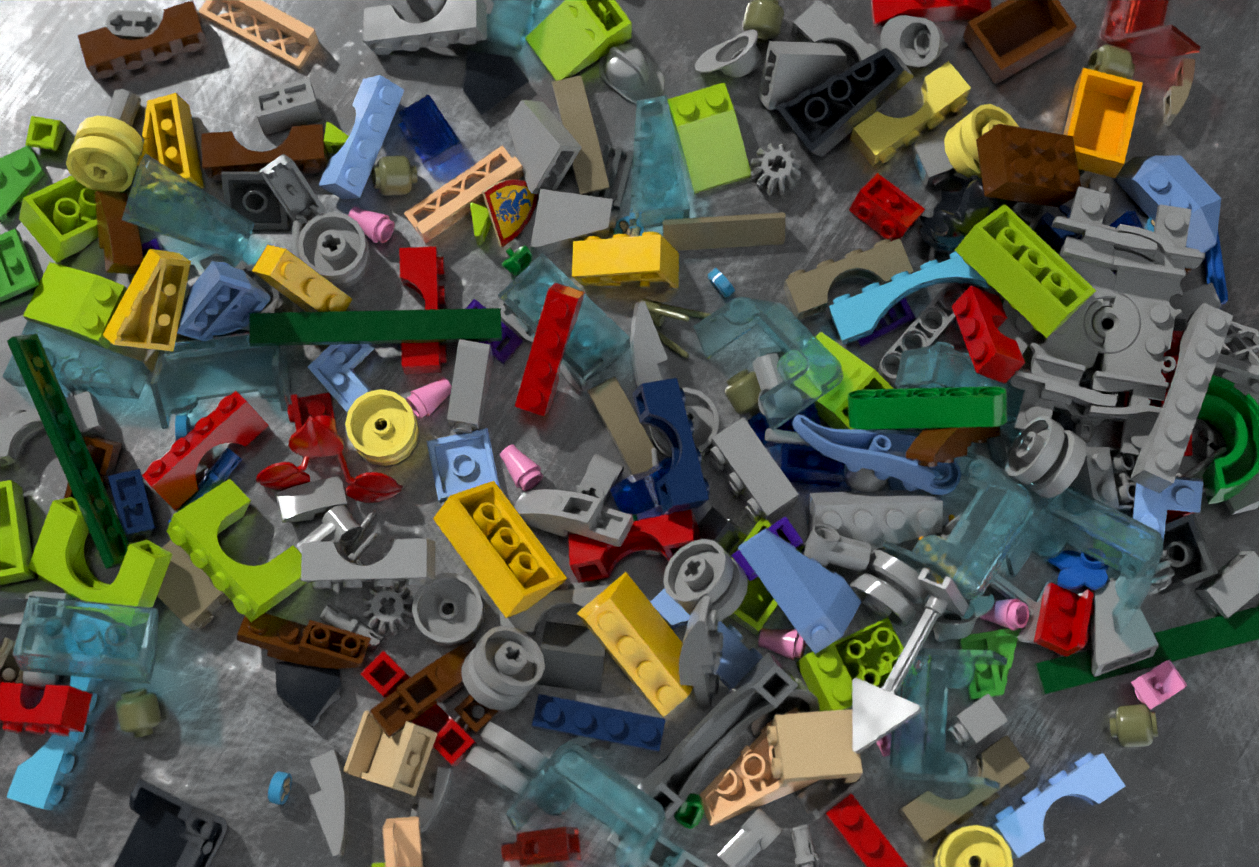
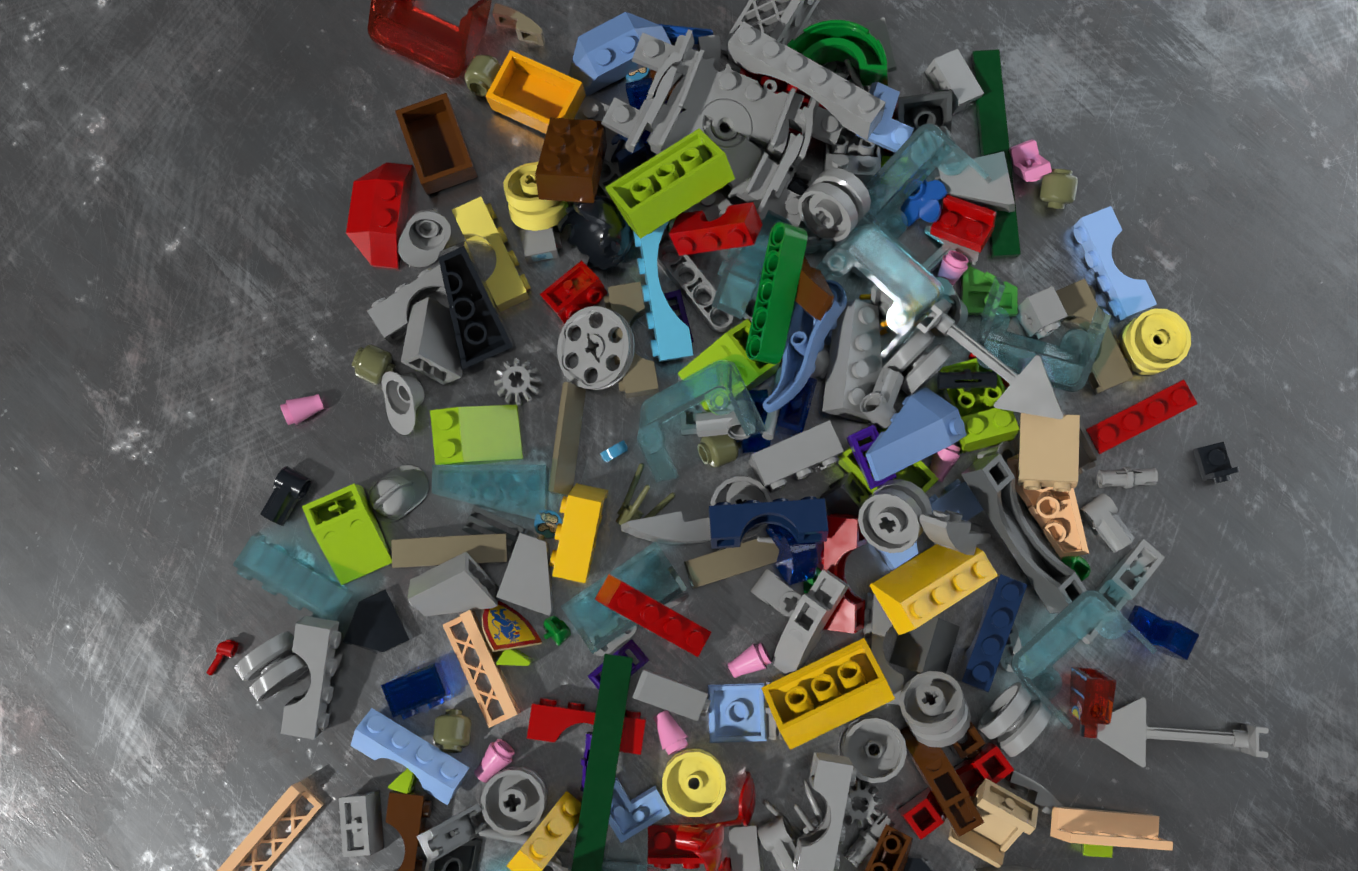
camera: 80 degrees left, 5 degrees up
none -> light grey wedge [557,306,635,390]
none -> black pin [937,369,997,391]

